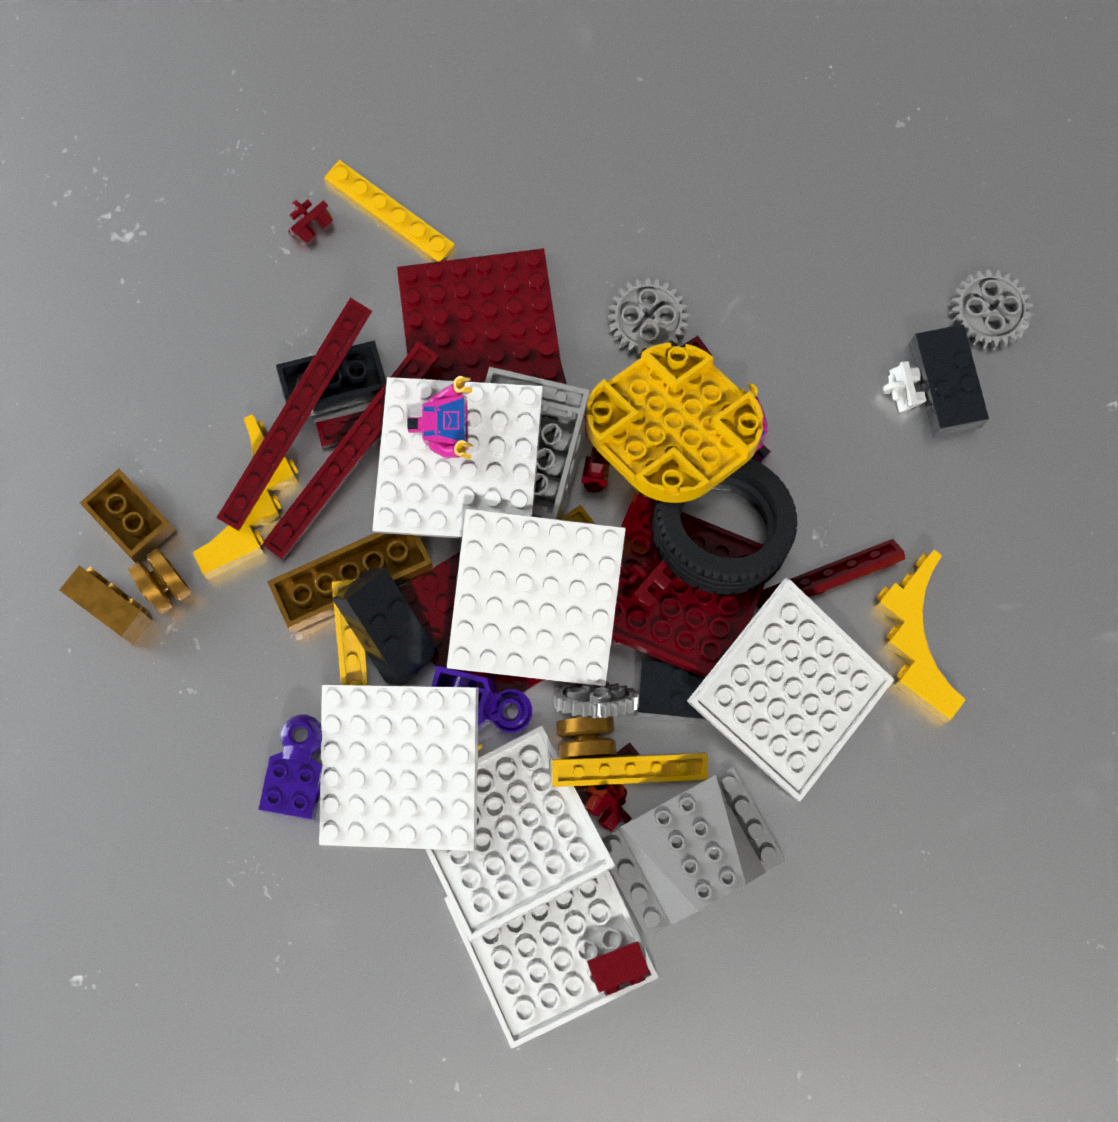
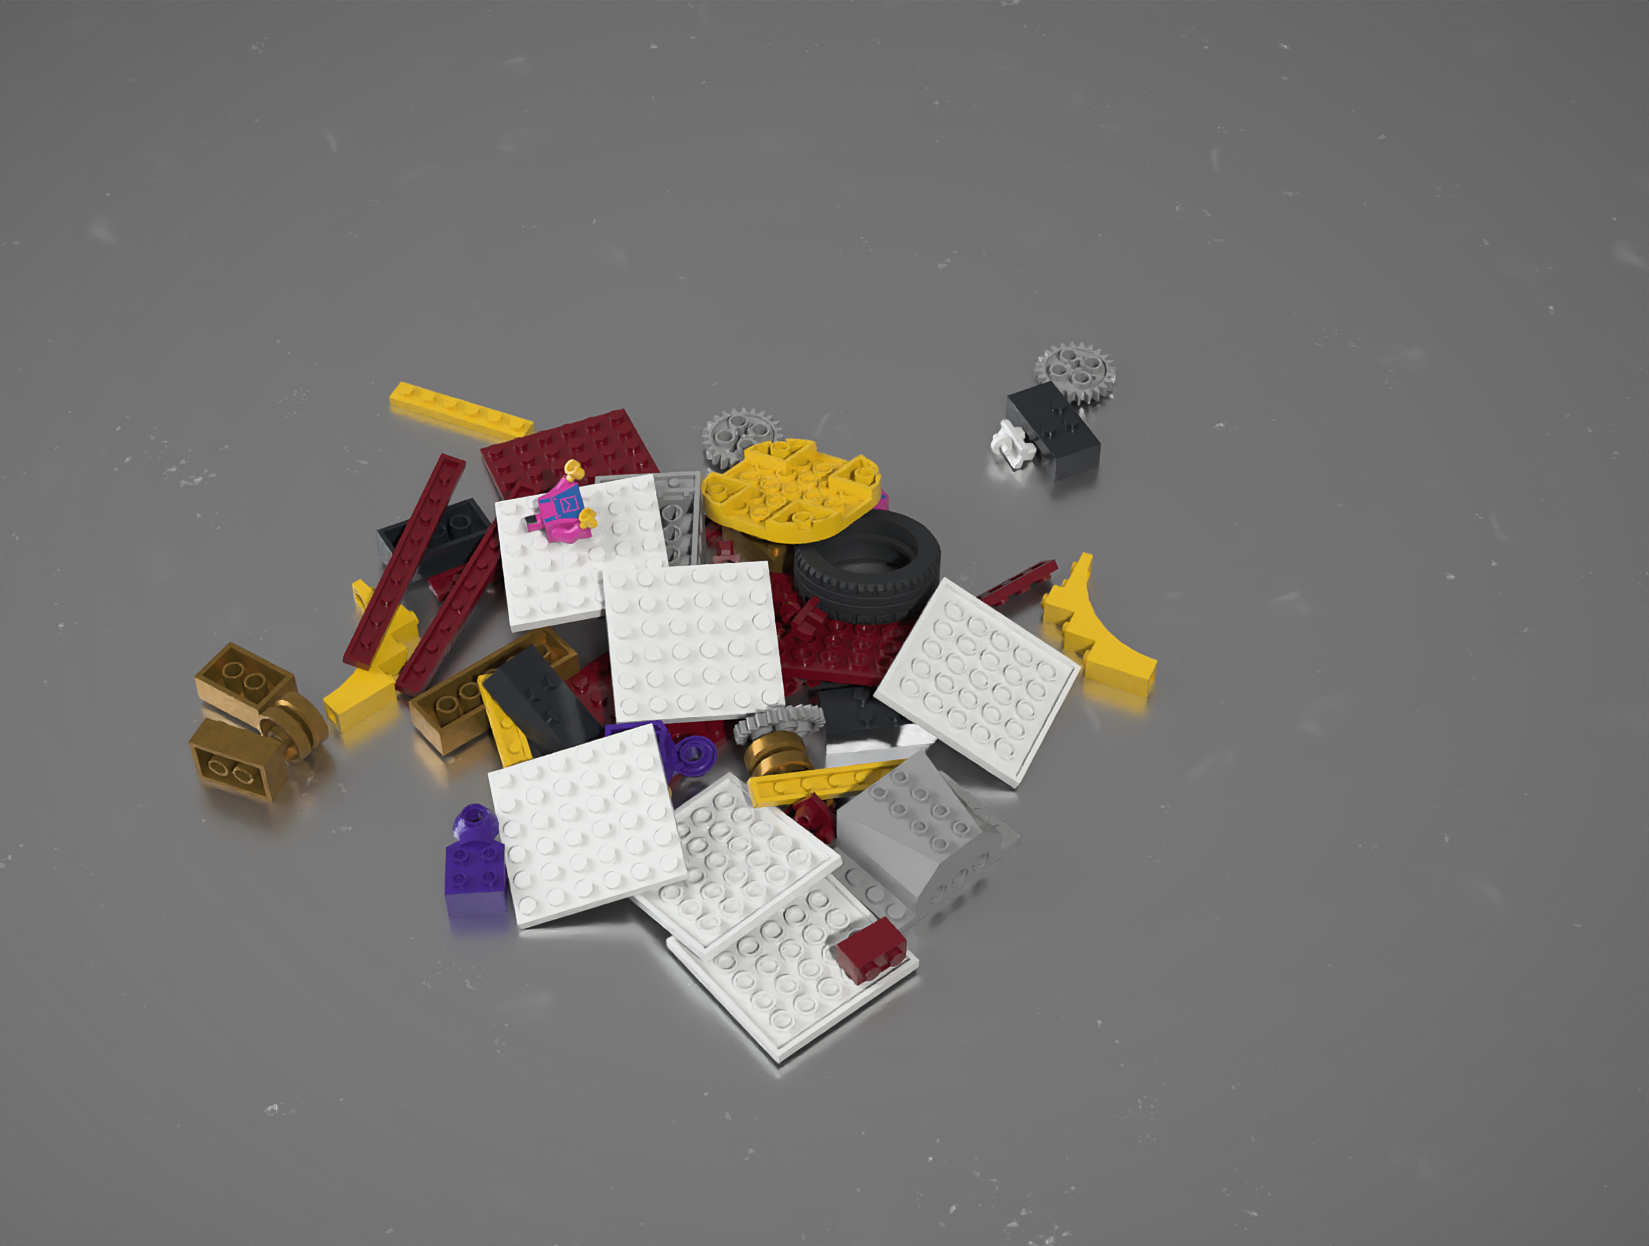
camera: 10 degrees left, 30 degrees down
dark red hips [287,199,333,244] -> none

